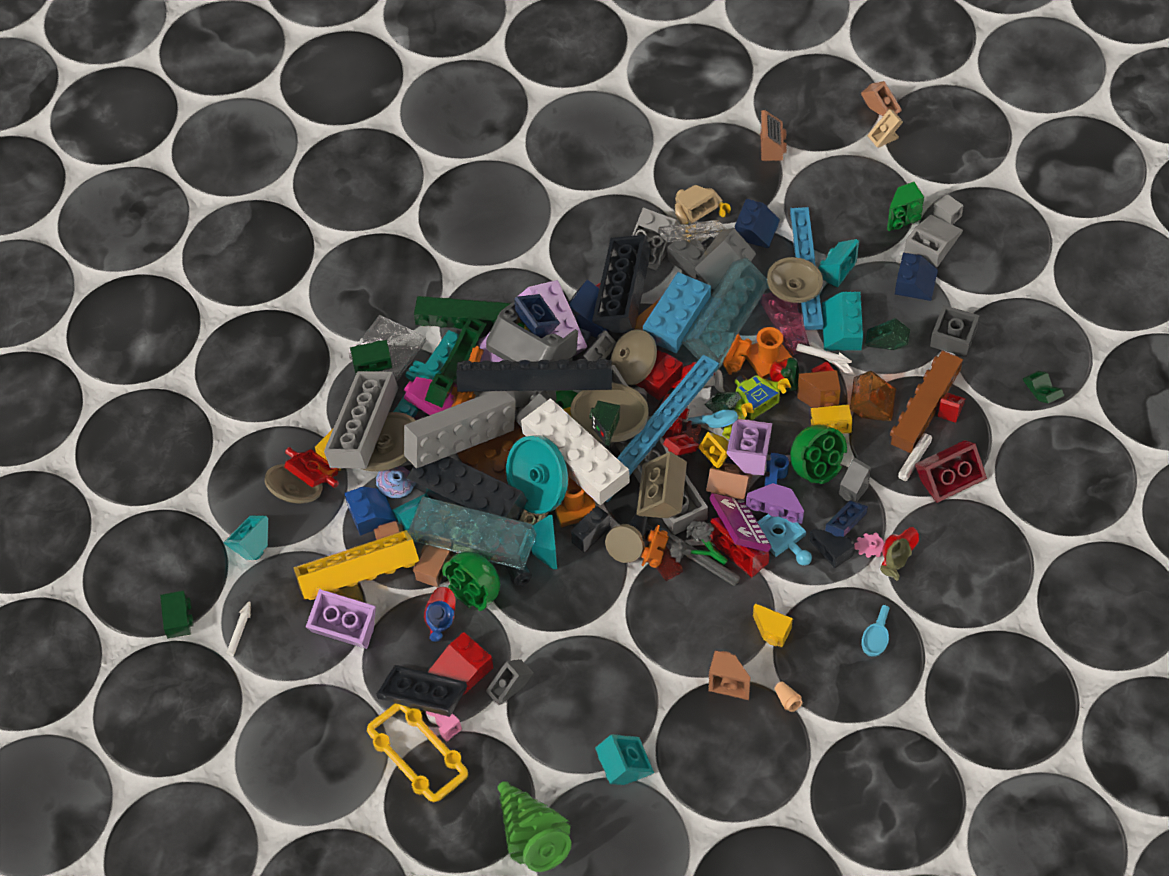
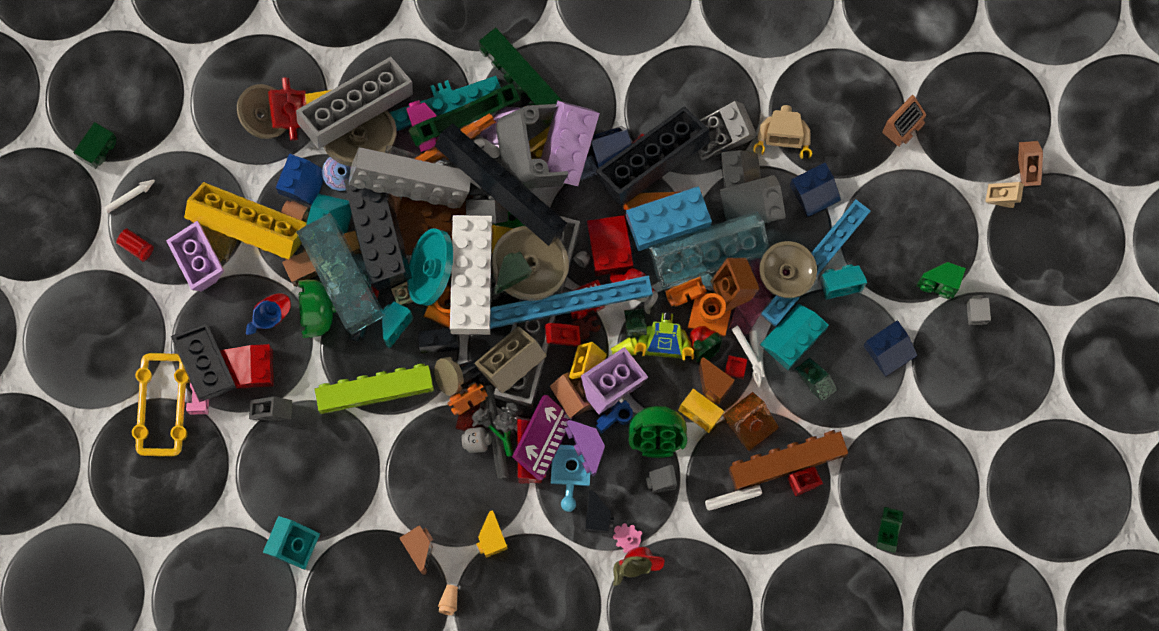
camera: 40 degrees right, 20 degrees up
teal slope [223,516,268,560] -> none
clear plate [349,315,427,381] -> none
dark green brick [350,340,392,375] -> none
bright green plant [498,781,571,872] -> none
dark blue slope [514,294,560,338] -> none
dark grey hinge [577,331,616,361] -> none
dark tan dish [611,329,657,385] -> none
clear tile [658,220,727,242] -> none
medium azure piece [688,410,738,428] -> none
dark blue plate [825,501,868,537] -> none
medium azure piece [861,605,890,657] -> none
light grey slope [904,215,963,268] -> none
dark red slope [915,440,987,503] -> none
dark grey brick [930,305,980,357] -> none
none -> red piece [116,228,154,262]
none -> lime brick [314,364,434,414]
none -> light grey head [462,427,492,453]
none -> dark orange slope [710,258,759,312]

